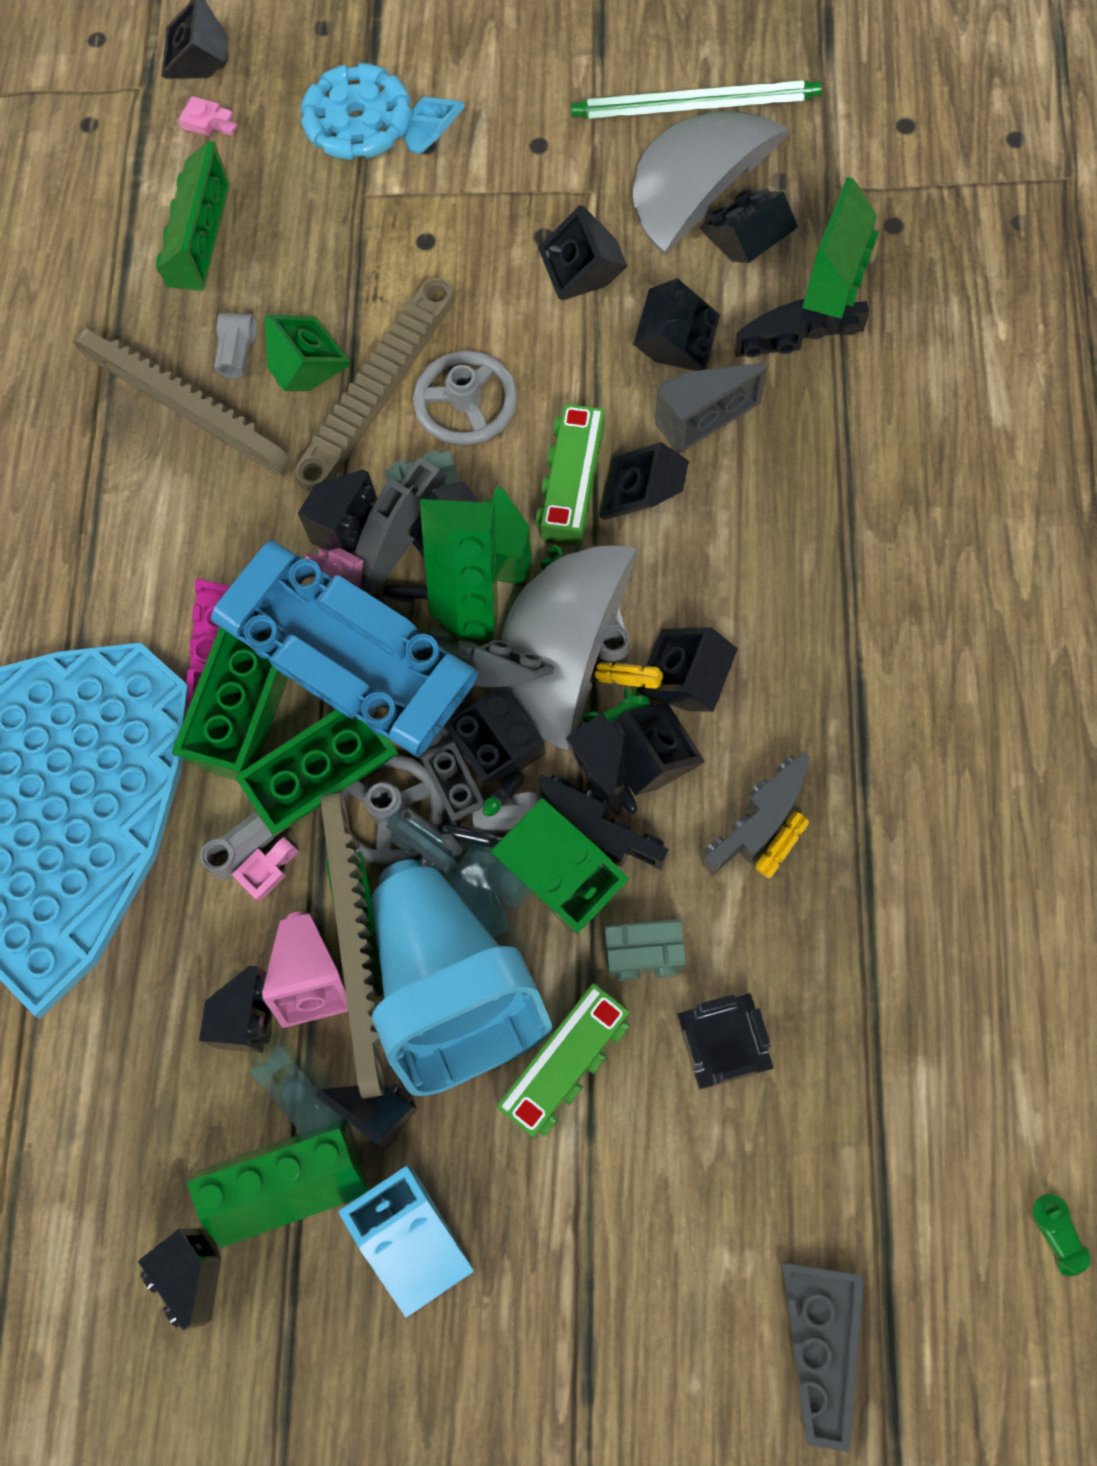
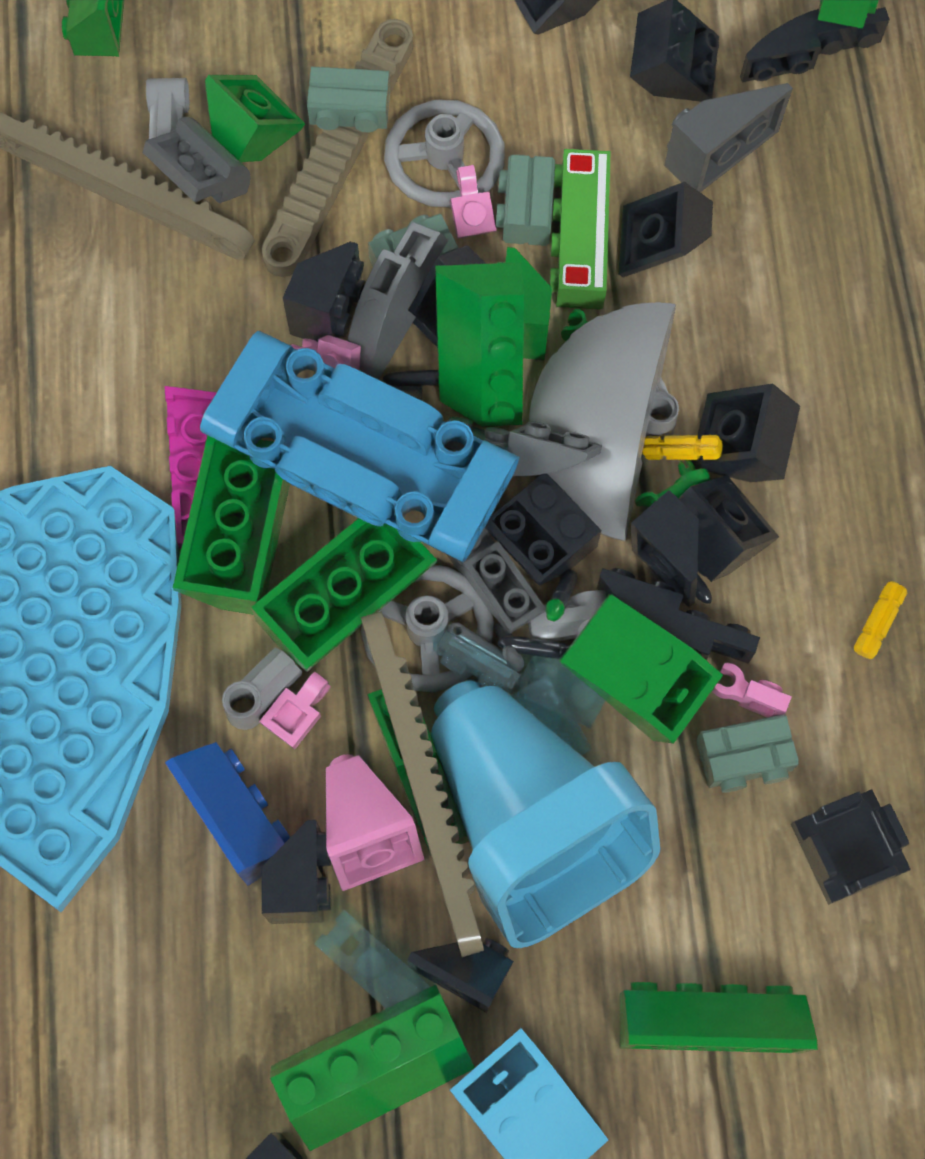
camera: 15 degrees left, 0 degrees up
bright green brick [496,983,631,1139] -> none
dark grey slope [703,751,810,876] -> none
none -> dark grey brick [142,117,251,204]
none -> blue slope [165,742,290,886]
none -> sand green brick [307,66,390,133]
none -> bright pink plate [450,165,496,239]
none -> sand green brick [496,155,555,246]
none -> green slope [620,982,818,1054]
none -> bright pink plate [712,663,792,718]

